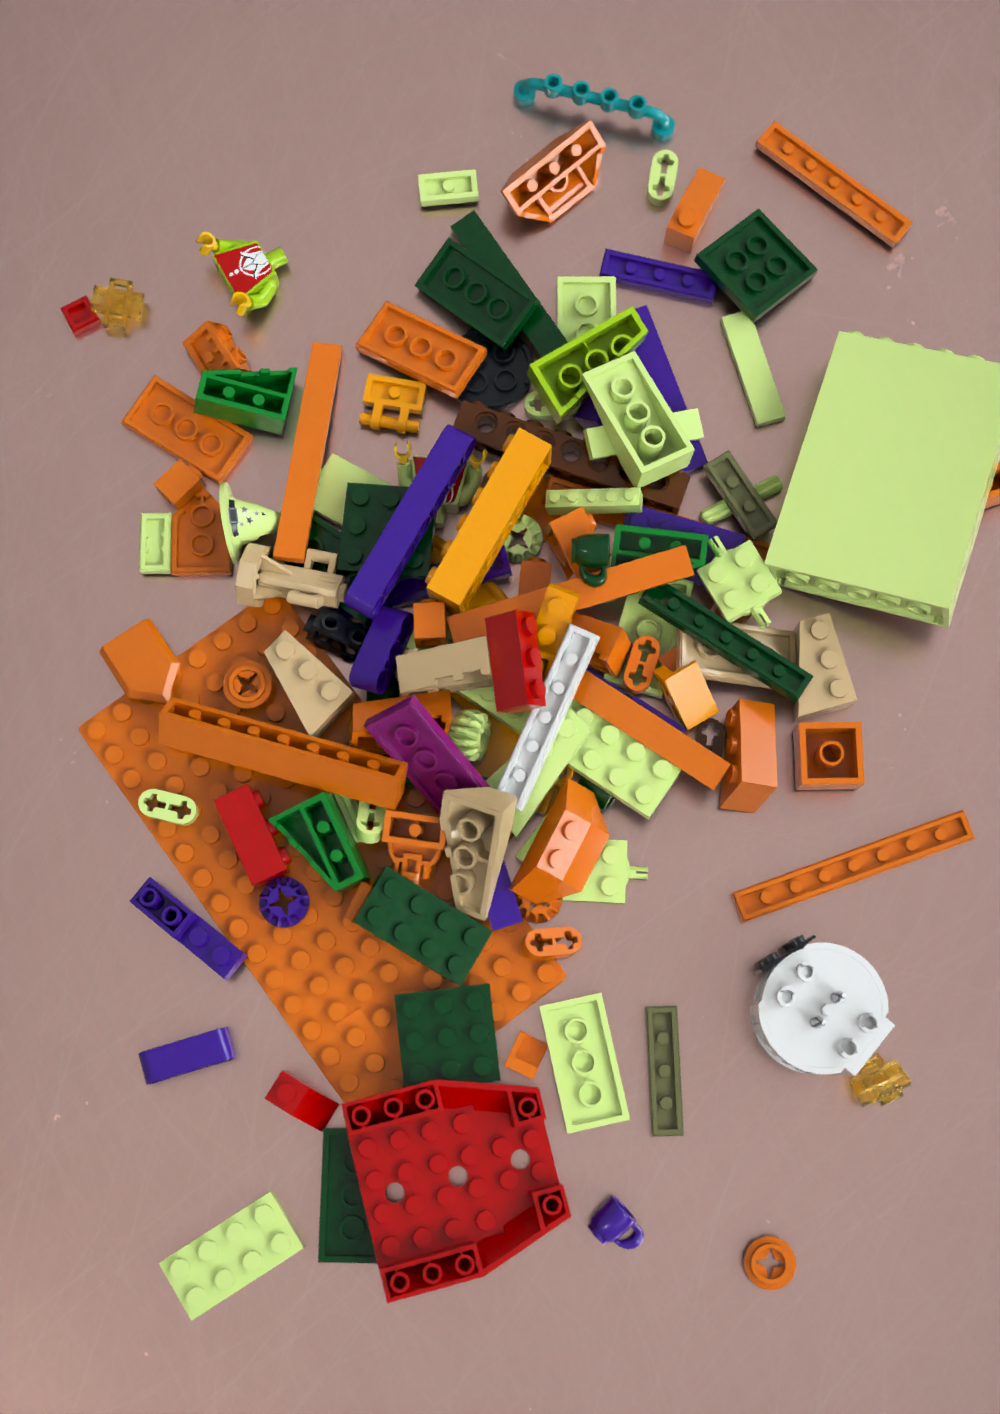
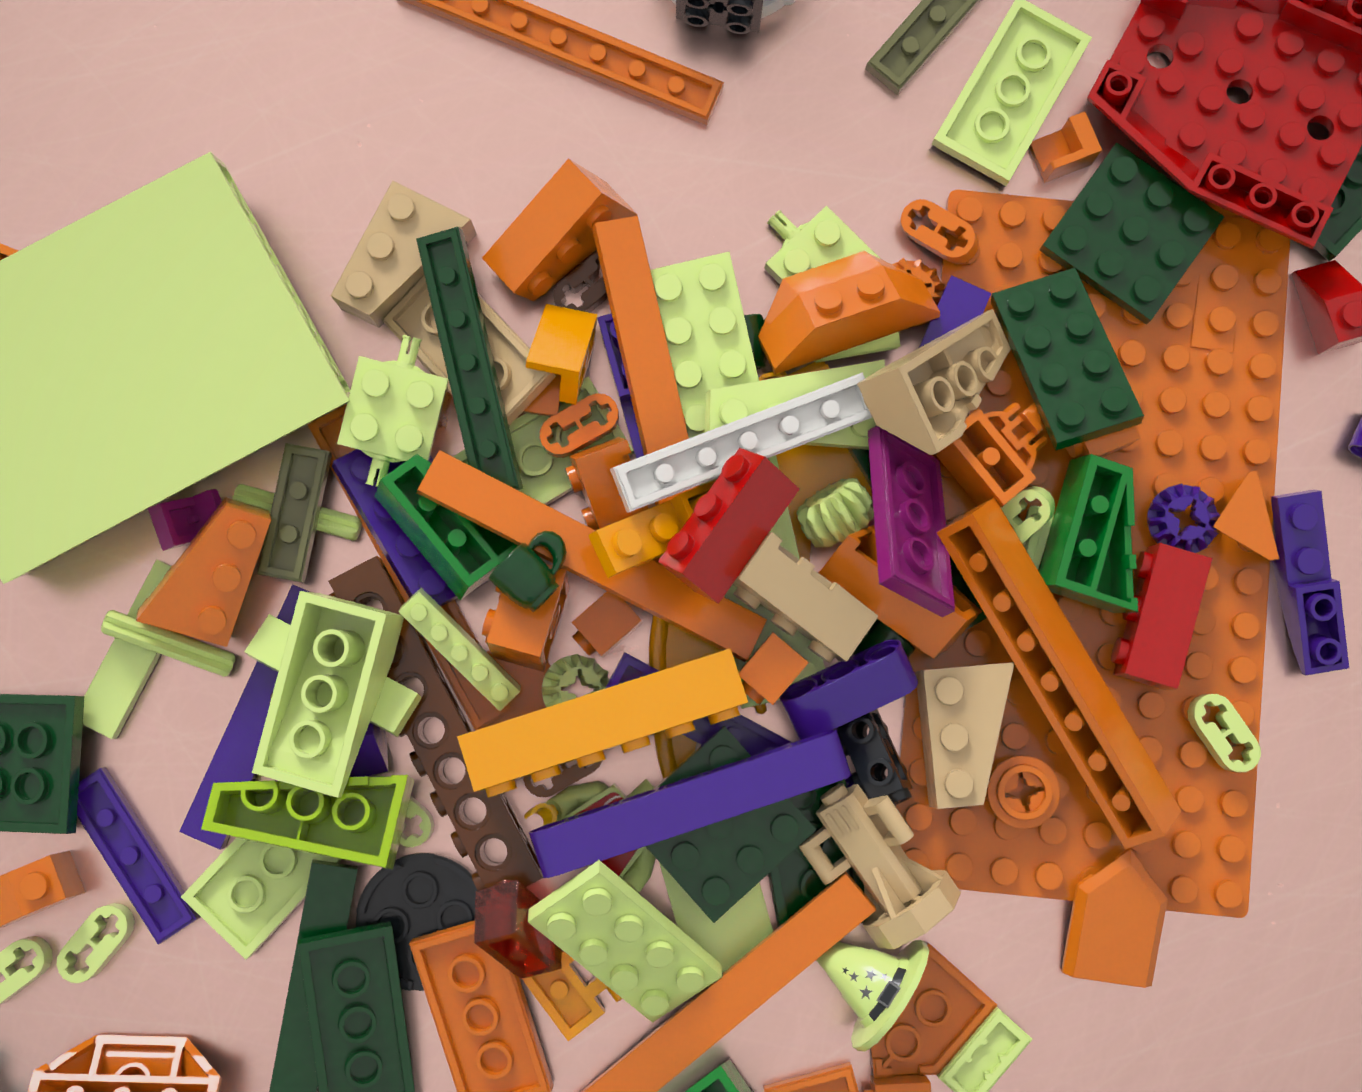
camera: 140 degrees left, 5 degrees up
orange brick [793,722,865,790] -> none
none -> yellowish green beam [56,903,135,983]
none -> yellowish green axle [101,610,235,677]
none -> orange wedge [136,497,271,647]
none -> magenta bracket [148,489,222,551]
none -> clear red brick [474,880,562,979]
none -> yellowish green plate [528,860,722,1023]
none -> orange slope [1213,471,1279,561]

